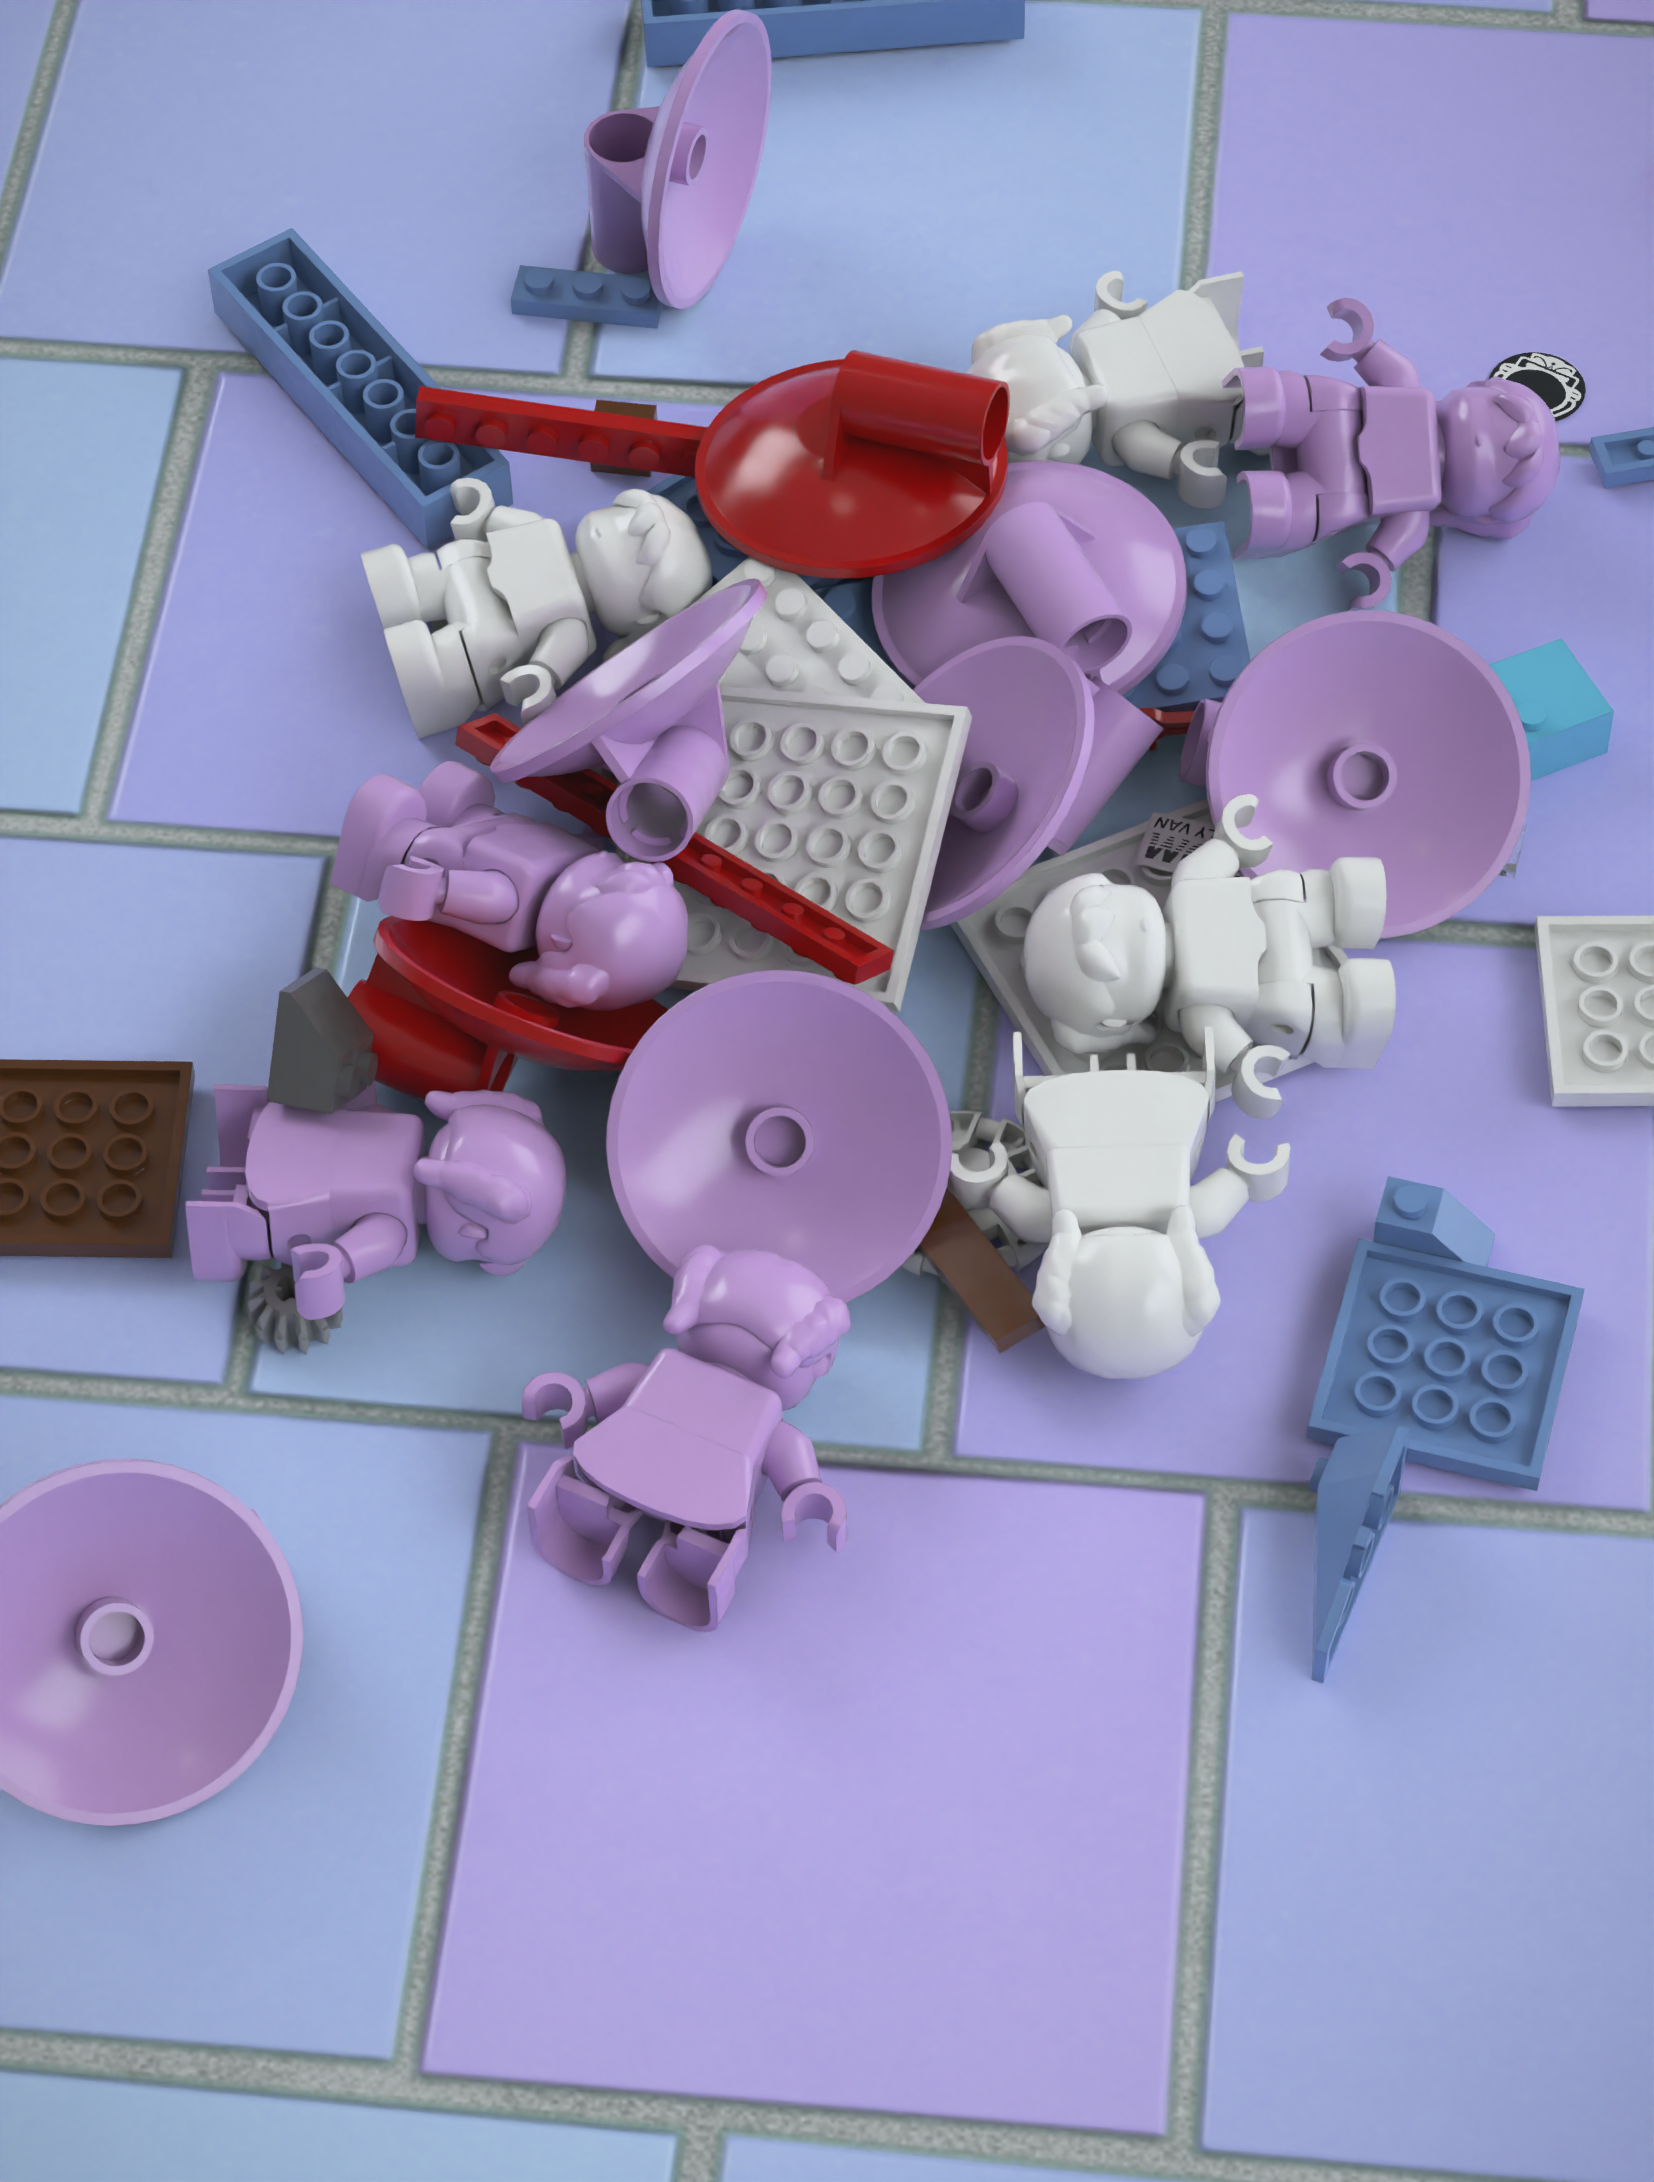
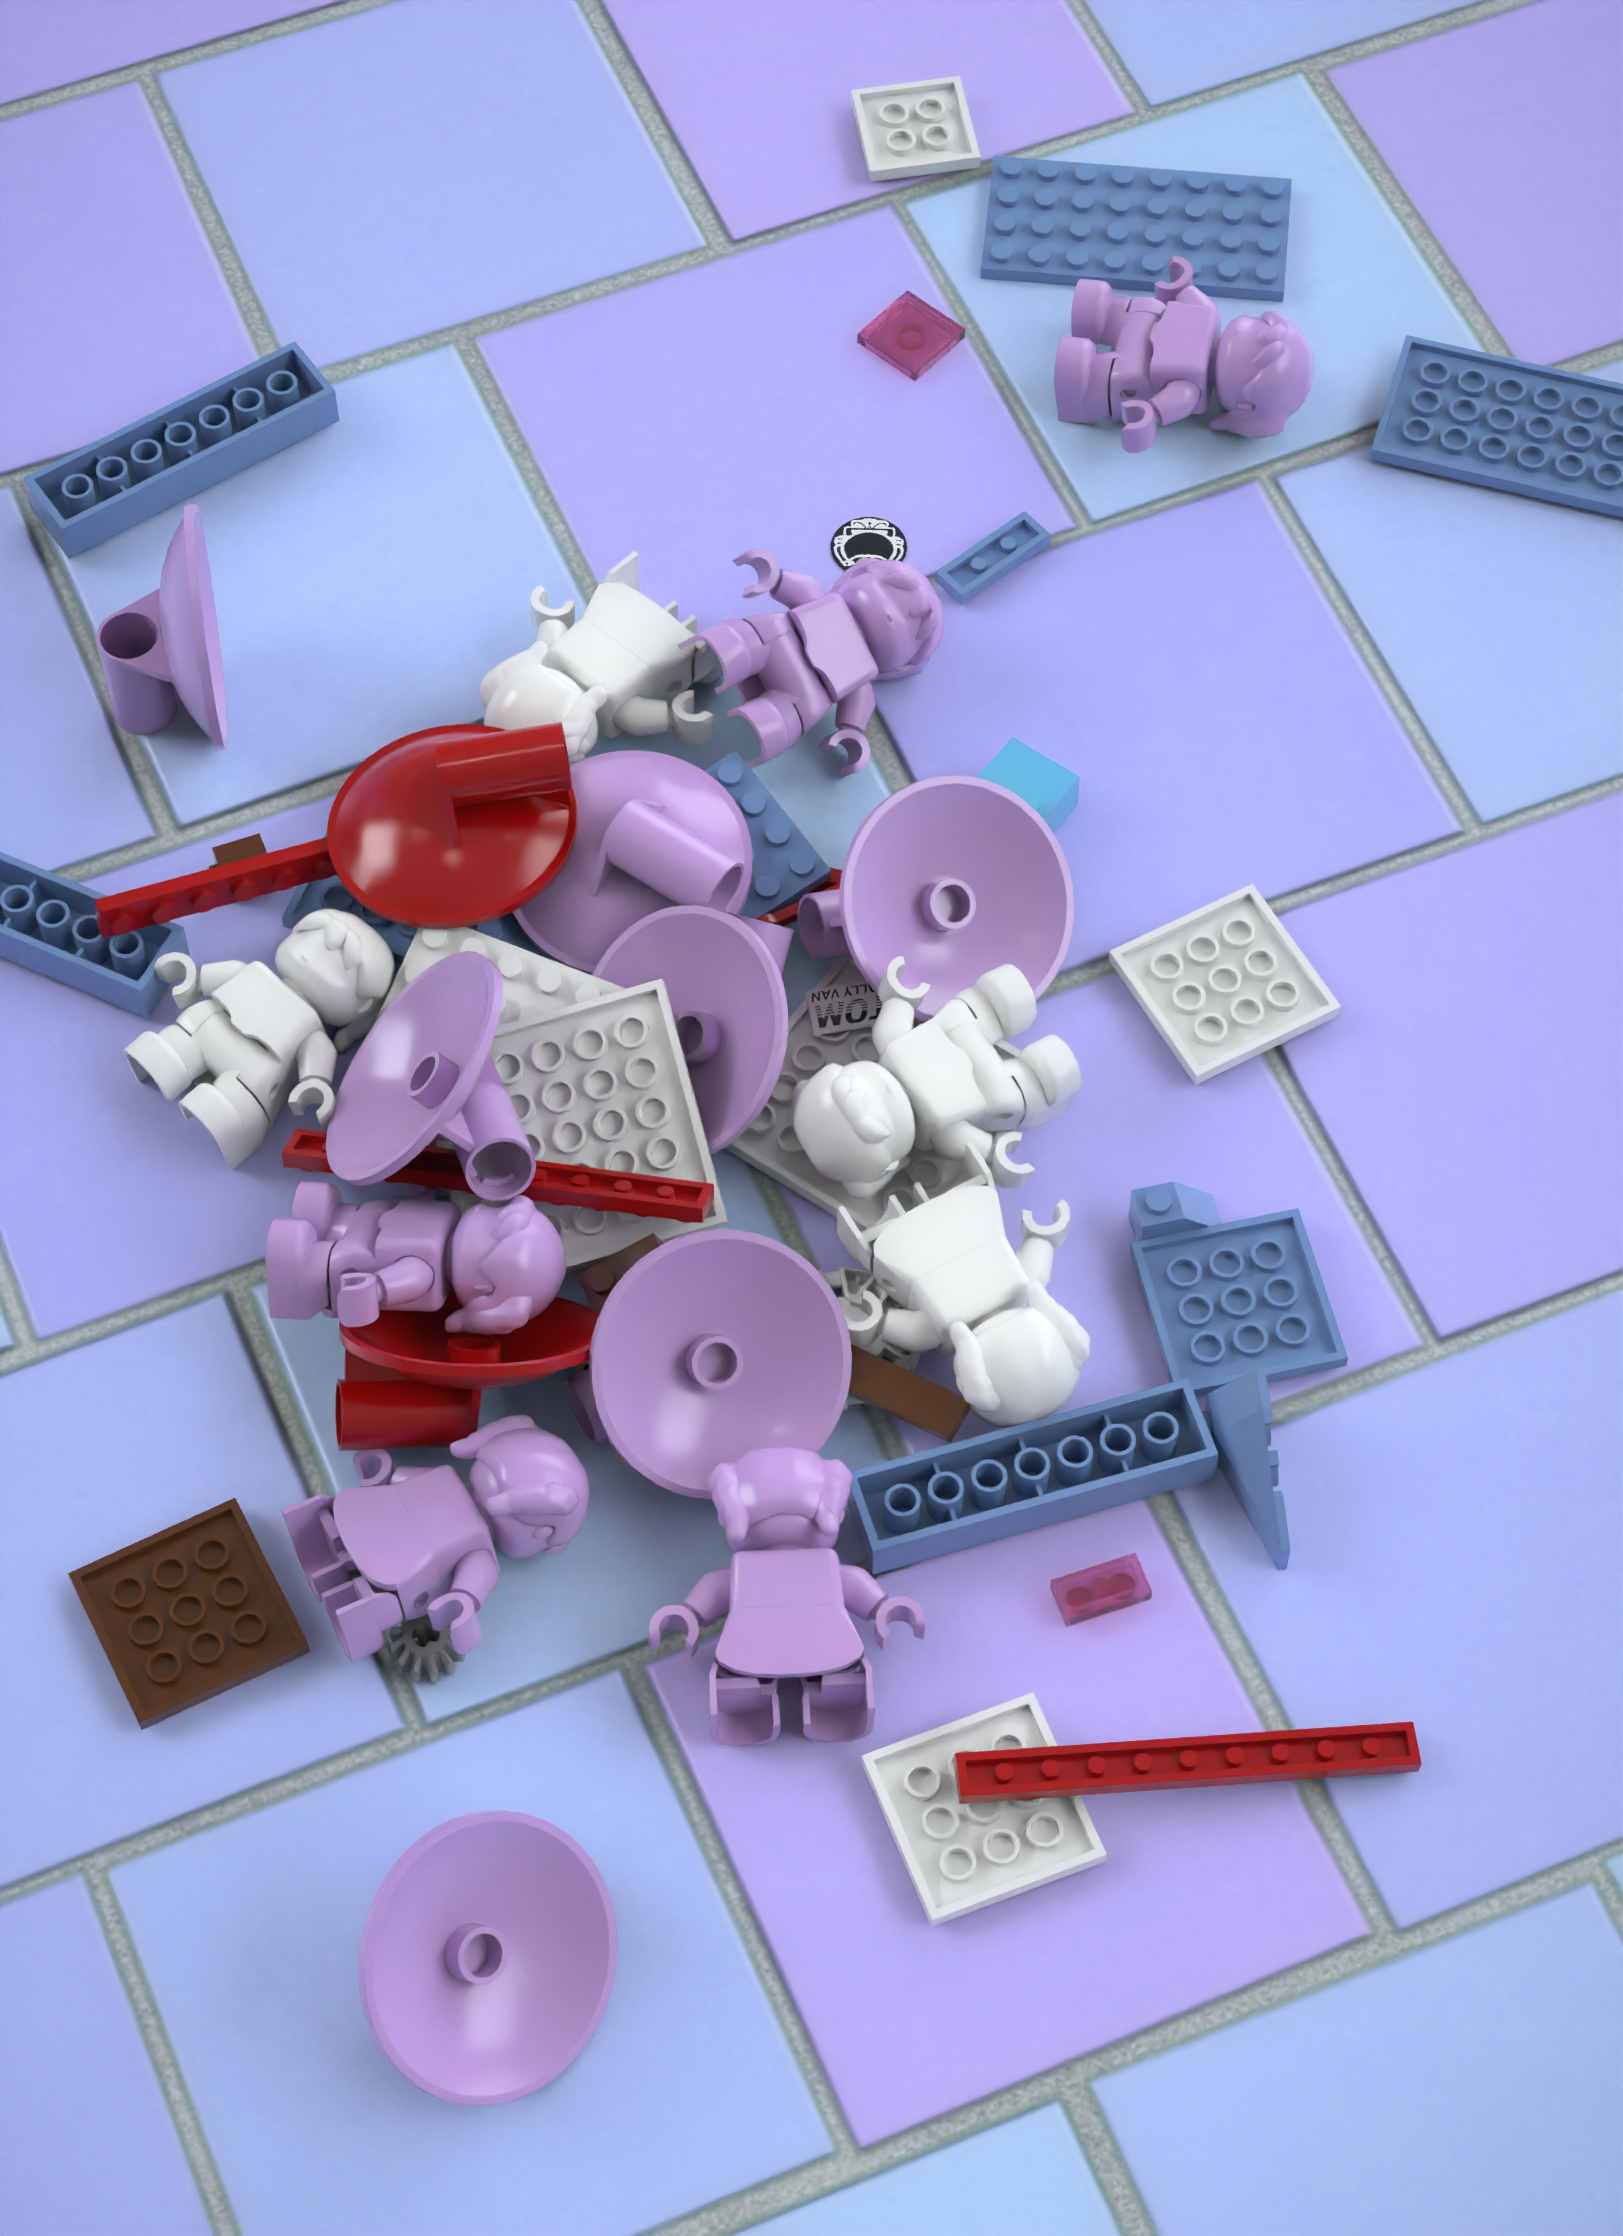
camera: 30 degrees left, 5 degrees up
dark grey slope [267,967,378,1114] -> none
medium blue plate [511,265,663,329] -> none
none -> medium blue brick [847,1378,1218,1575]
none -> white plate [861,1692,1107,1927]
none -> red plate [953,1721,1422,1804]
none -> clear pink plate [1050,1552,1152,1627]

